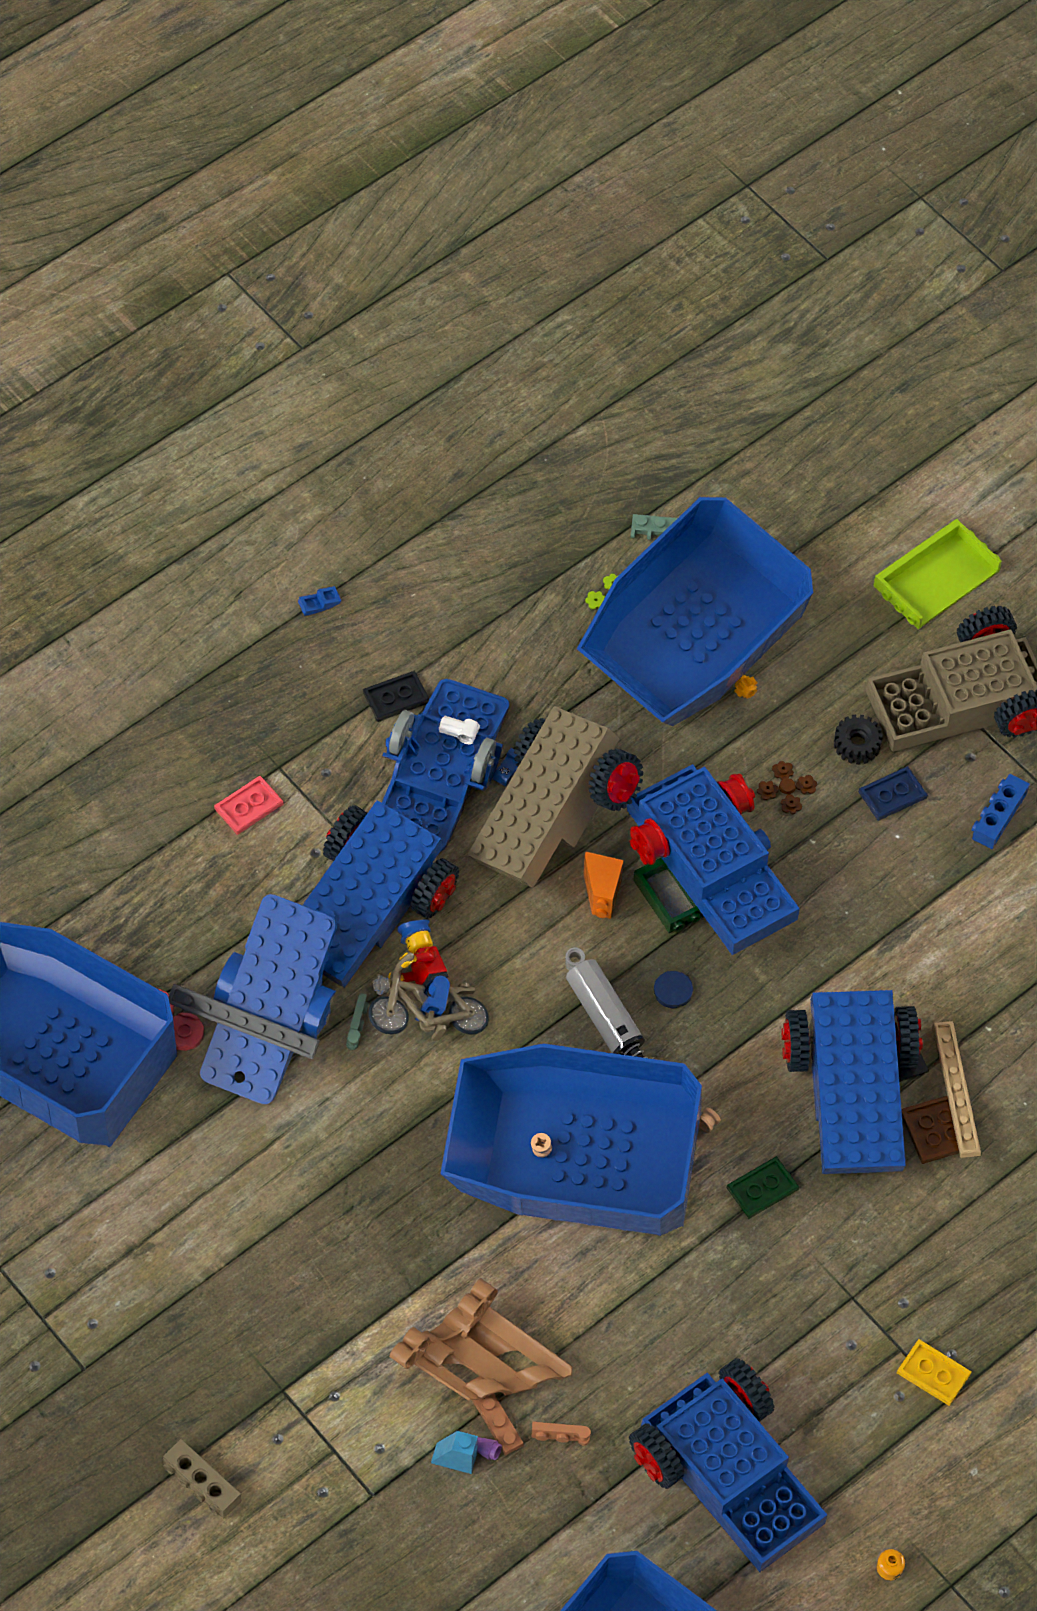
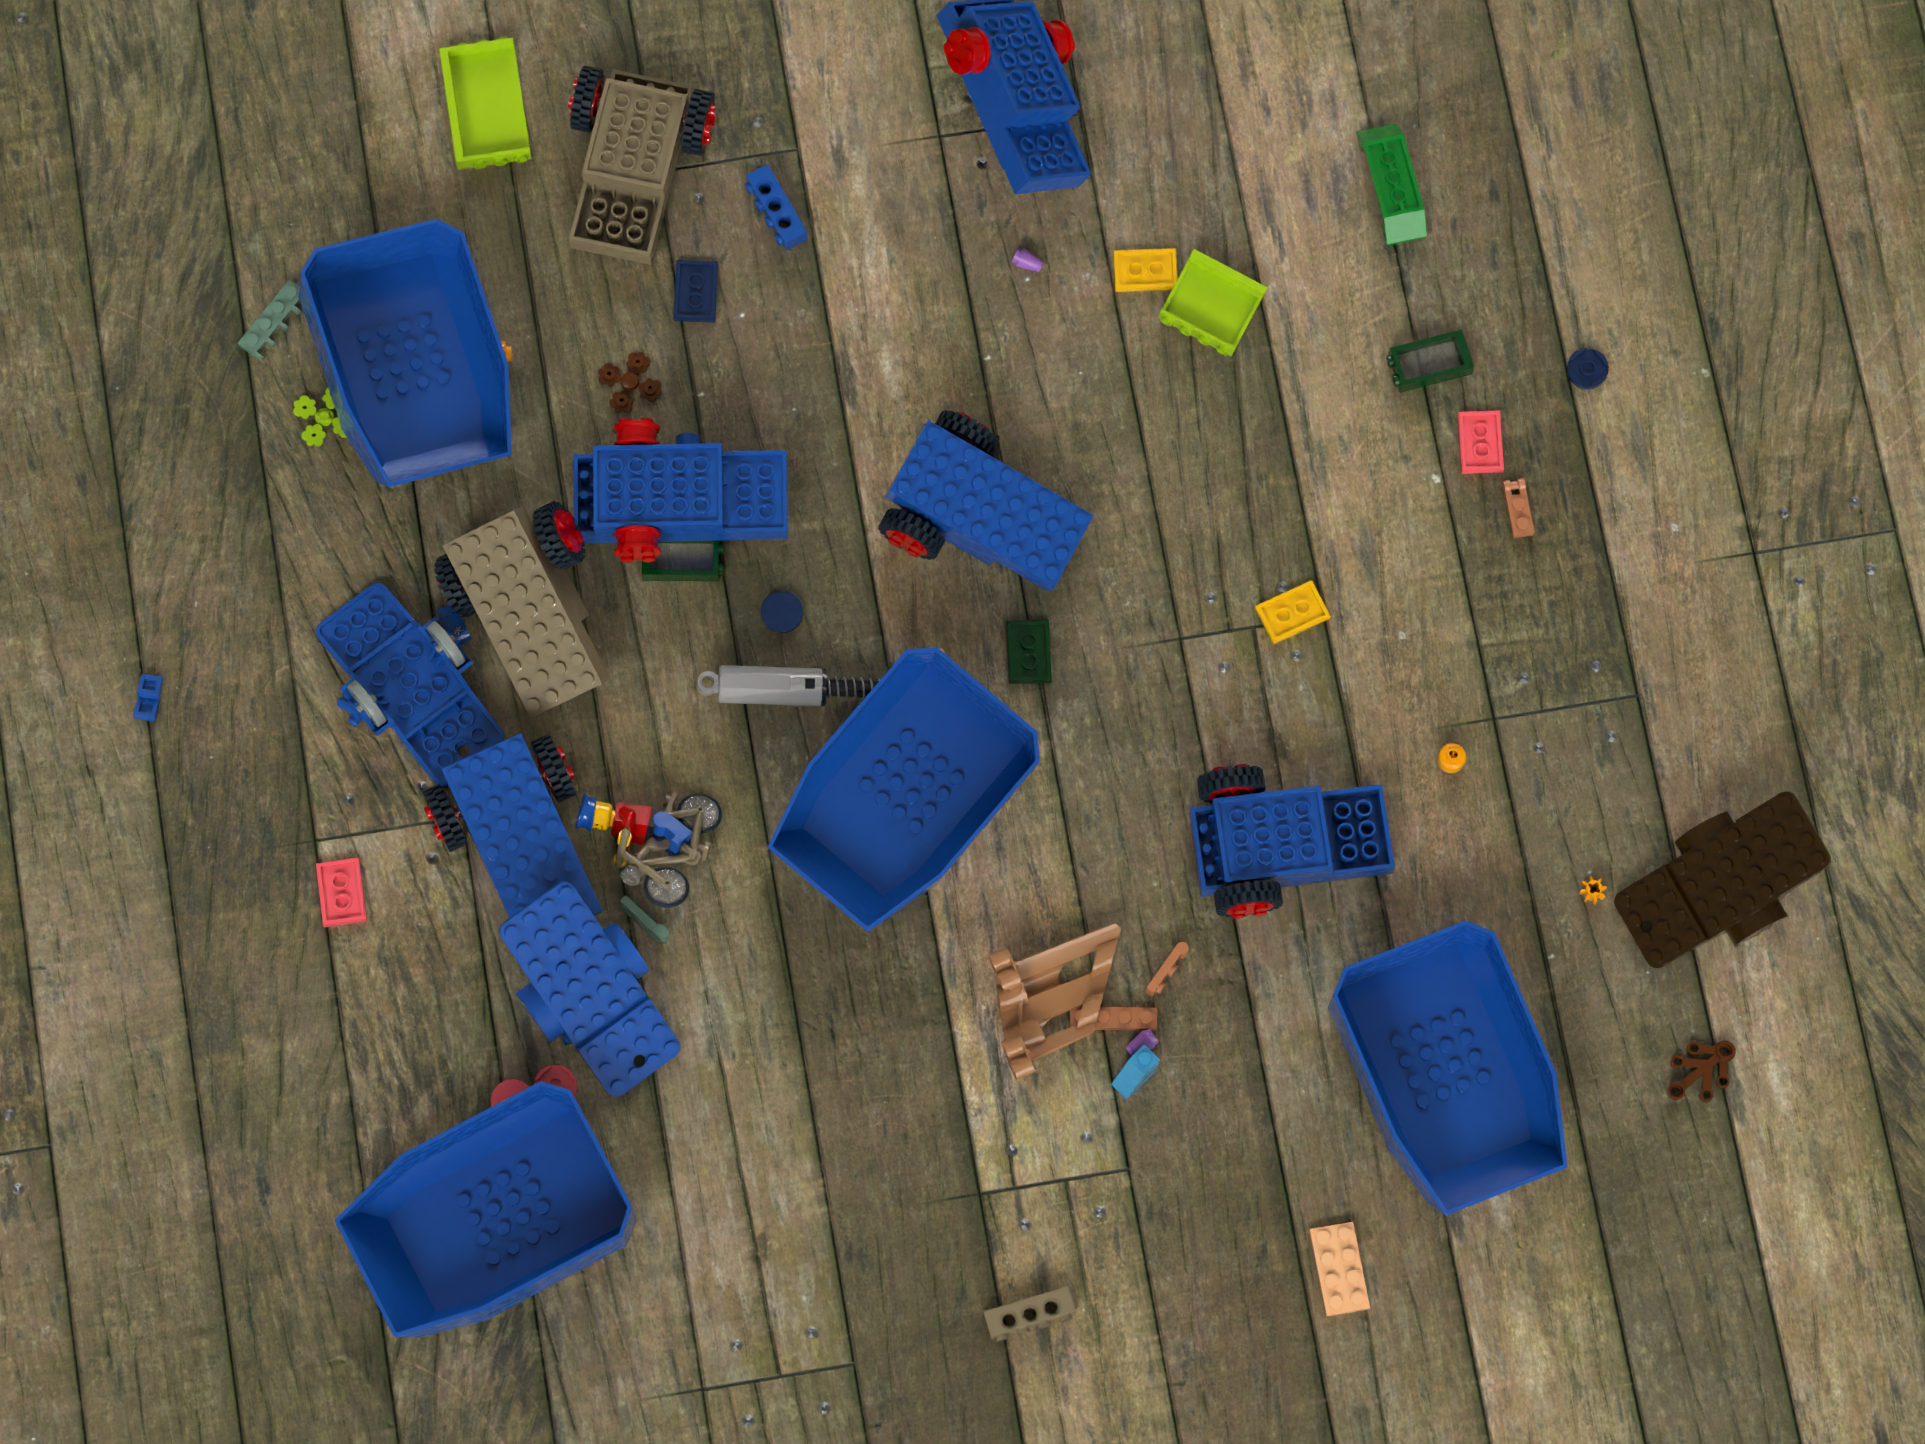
camera: 60 degrees left, 15 degrees up
dark grey tile [168,984,321,1059] -> none
black tile [363,670,429,722] -> none
white piece [439,716,480,745] -> none
light nougat wheel [531,1133,552,1158] -> none
orange slope [583,852,624,919] -> none
black tyre [834,714,883,765] -> none
reddish brown plate [901,1096,959,1164] -> none
tan tile [933,1021,981,1158] -> none

